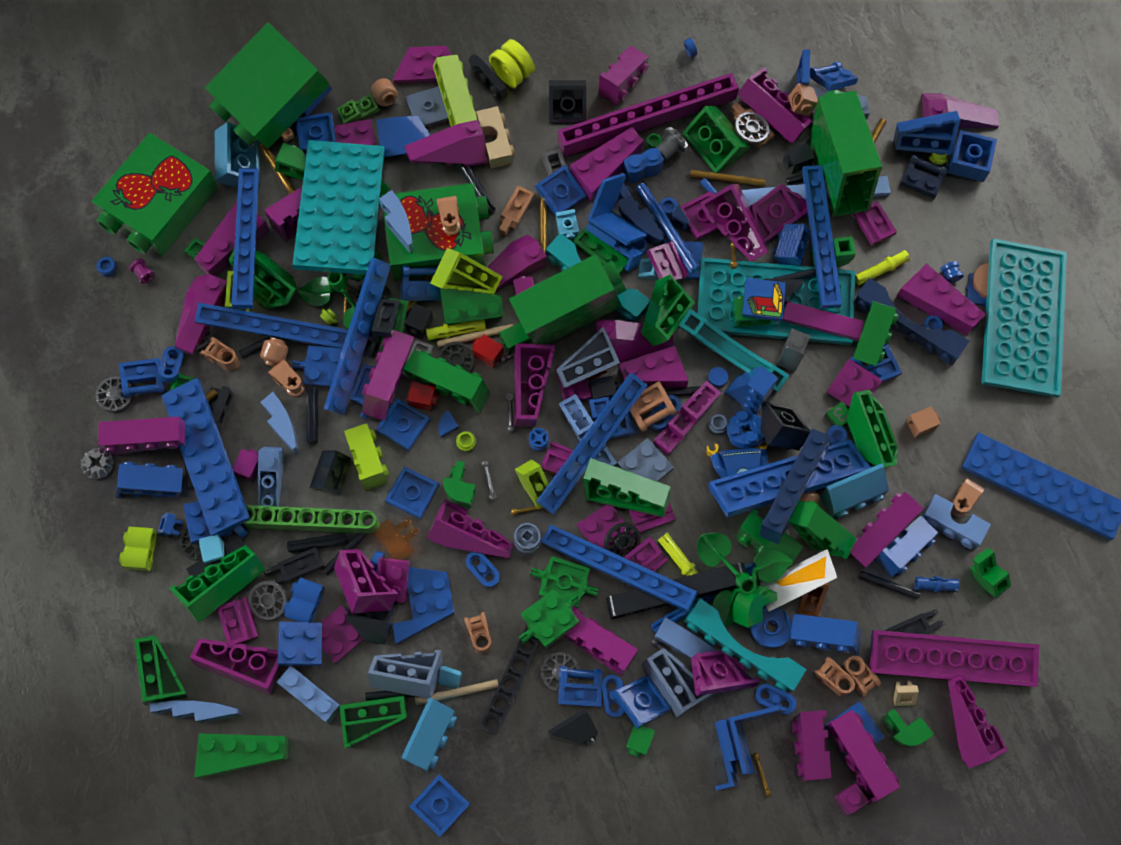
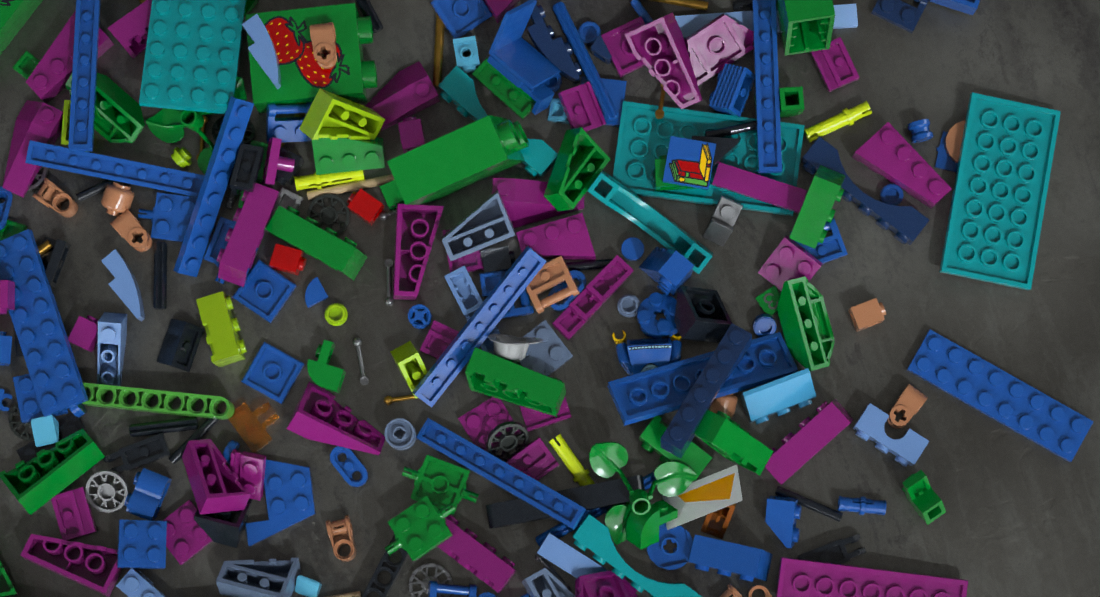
camera: 10 degrees right, 10 degrees up
nougat hinge [499,186,535,237] -> none
wedge [874,515,938,578] -> none
none -> magenta tile [261,138,295,185]
none -> light grey piece [488,334,543,363]
none -> blue slope [765,496,802,548]

